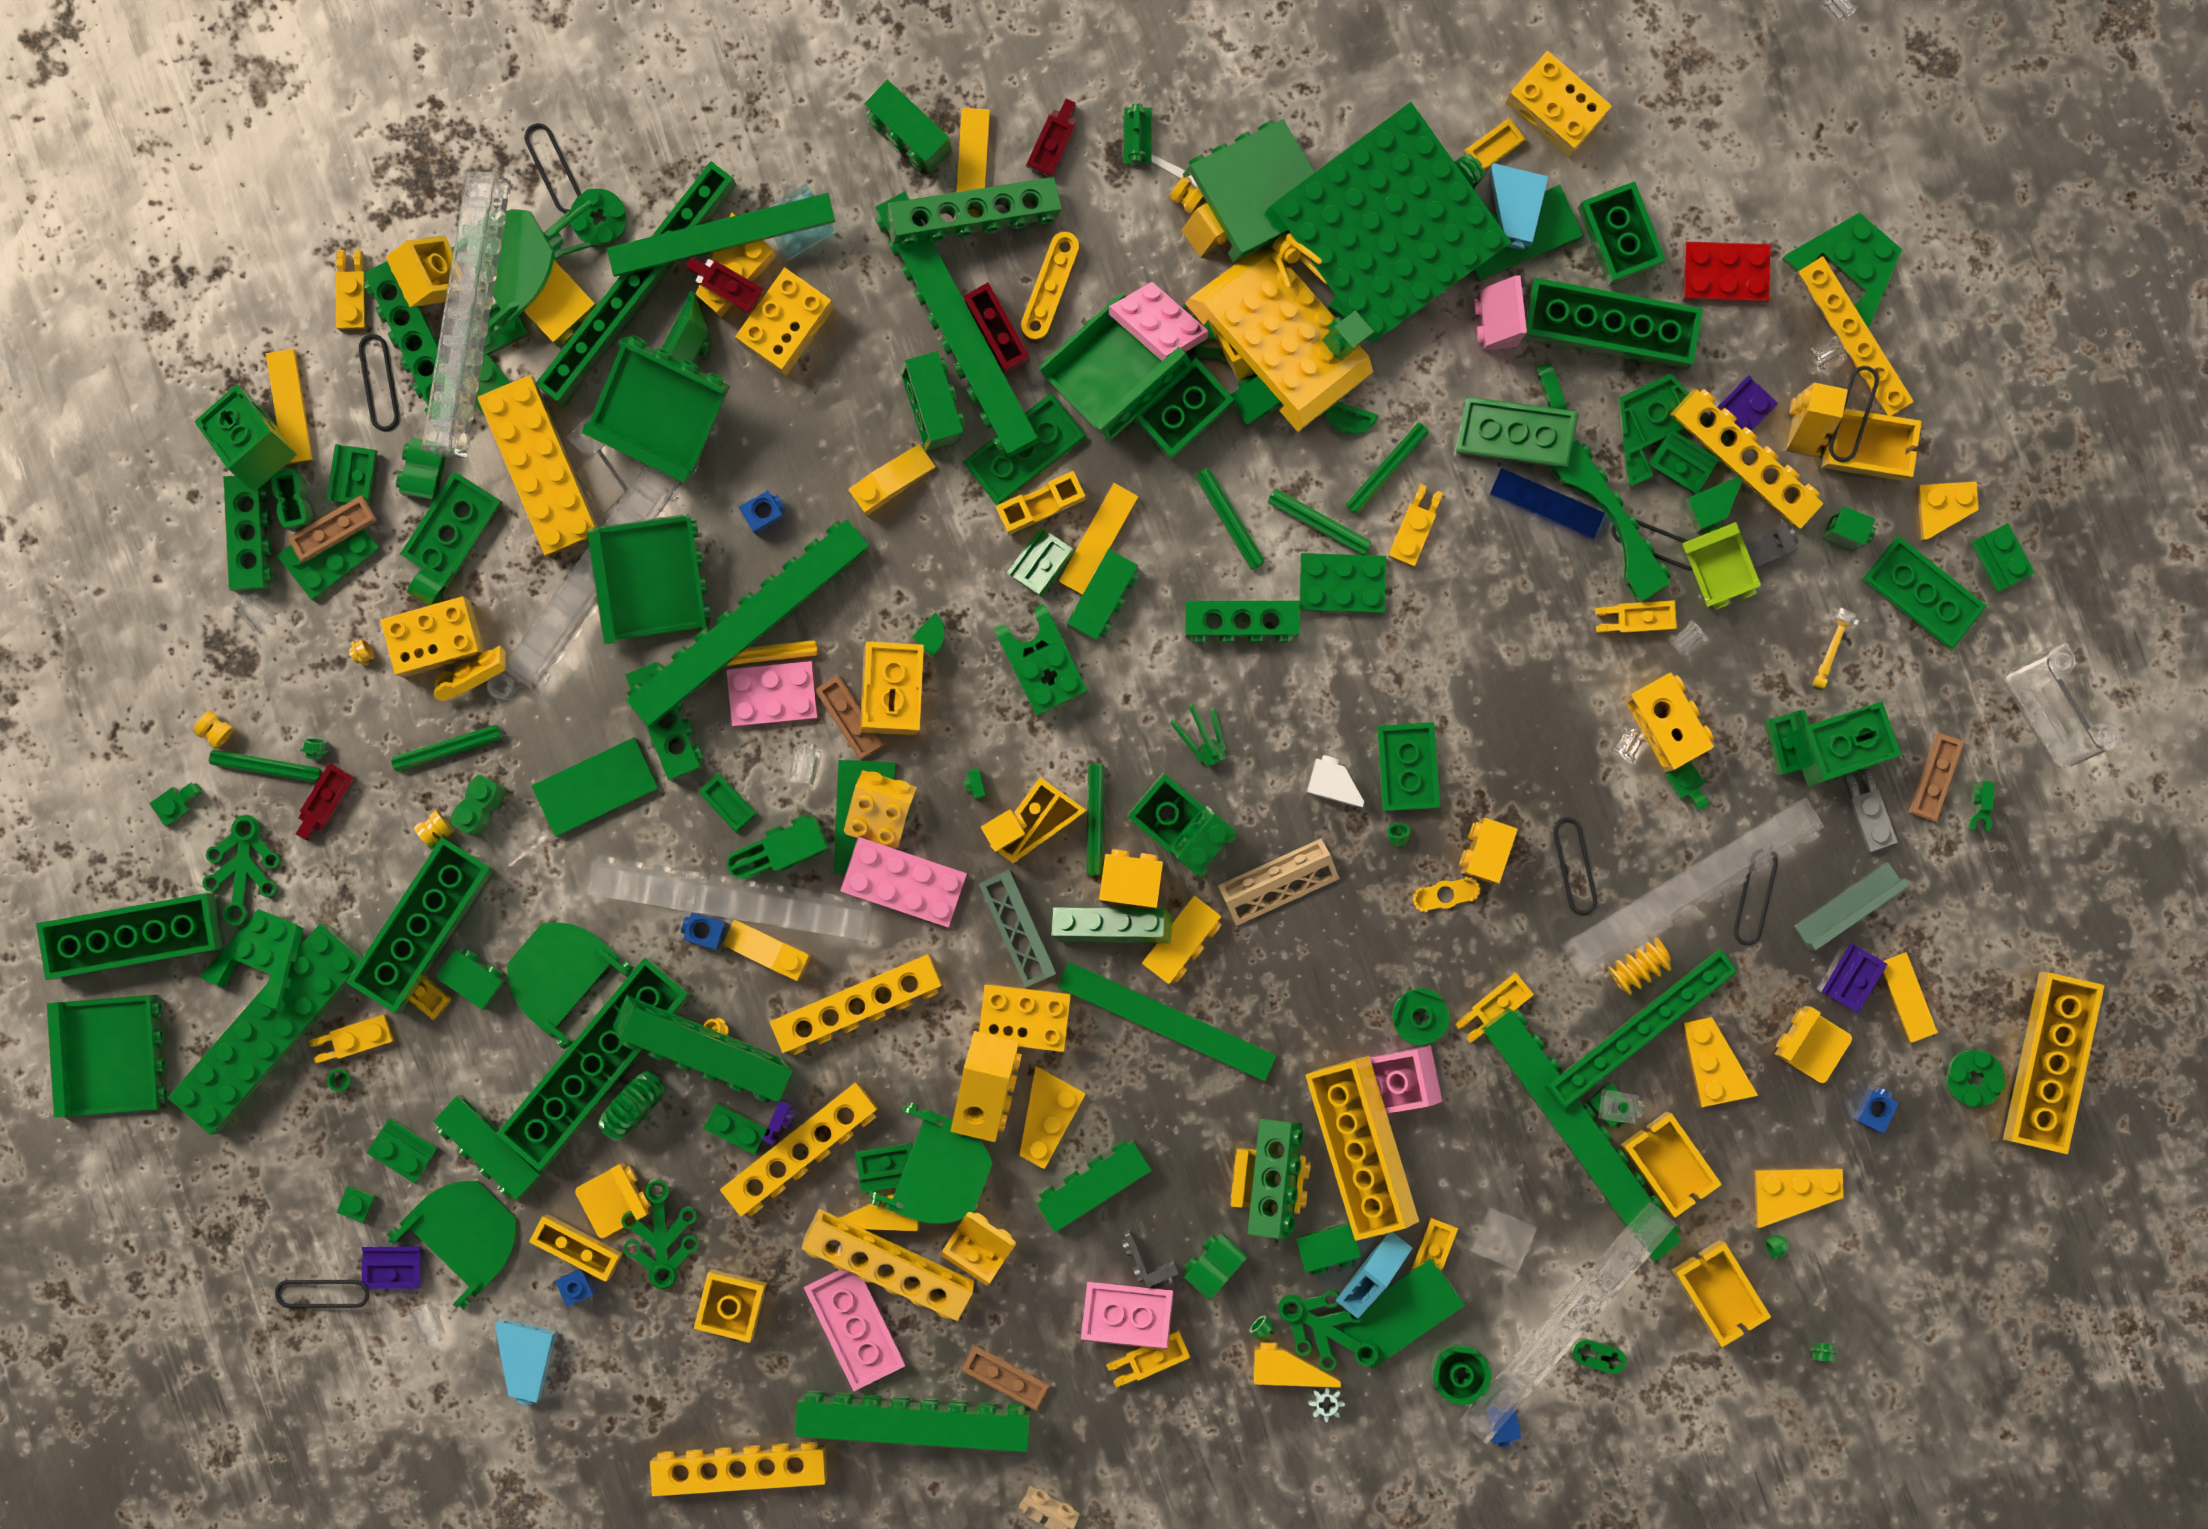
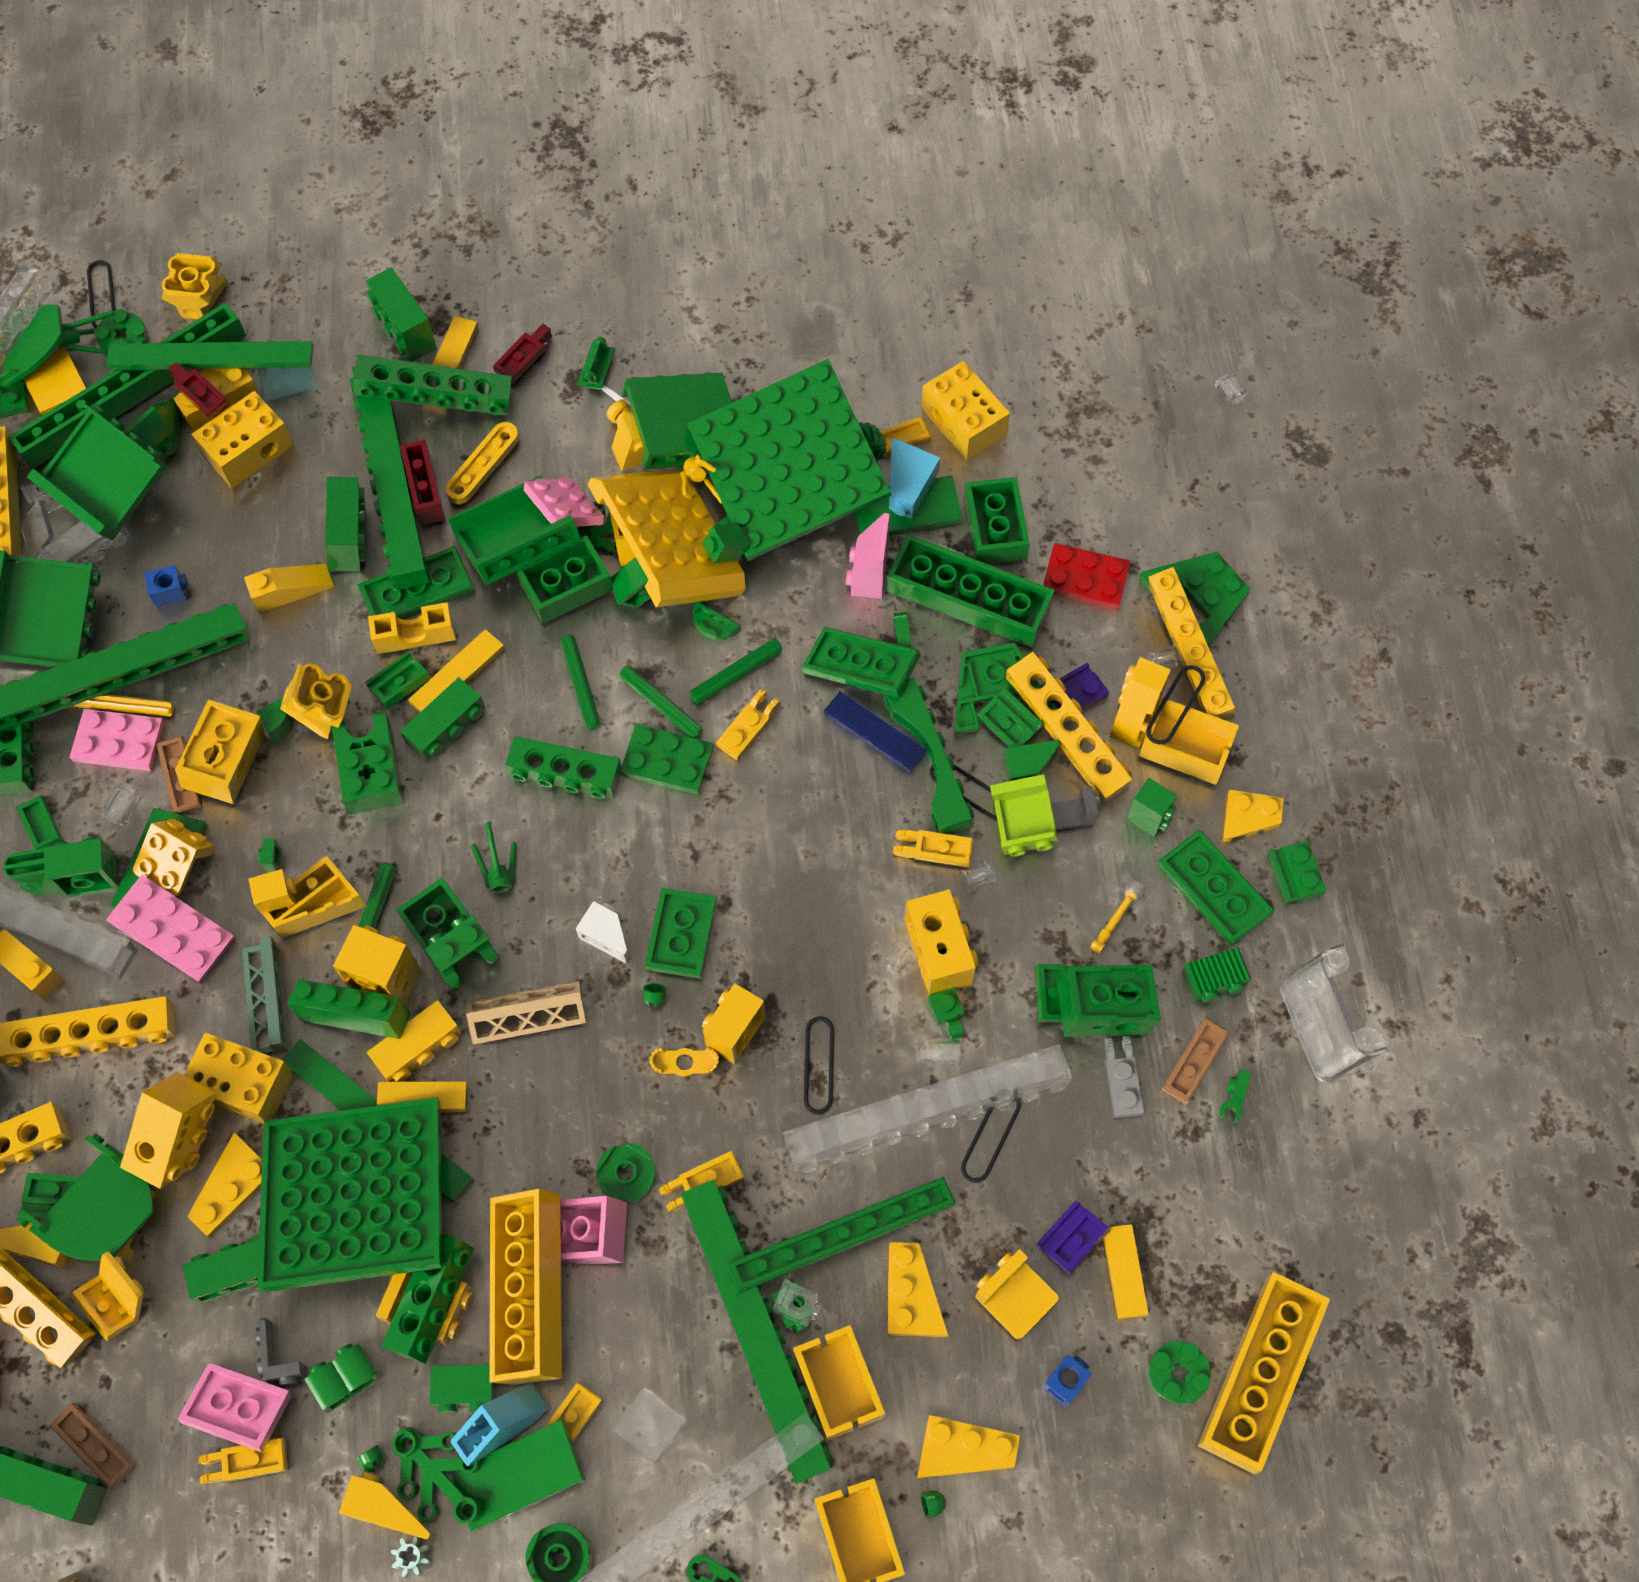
camera: 10 degrees right, 20 degrees down
yellow piece [1607,937,1671,995] -> none
sand green fence [1793,862,1910,950] -> none
none -> yellow piece [161,253,228,320]
none -> green plate [257,1097,442,1293]
none -> yellow piece [280,663,352,739]
none -> yellow tile [377,1081,467,1113]
none -> clear brick [918,1037,961,1069]
none -> green brick [1182,947,1251,1003]

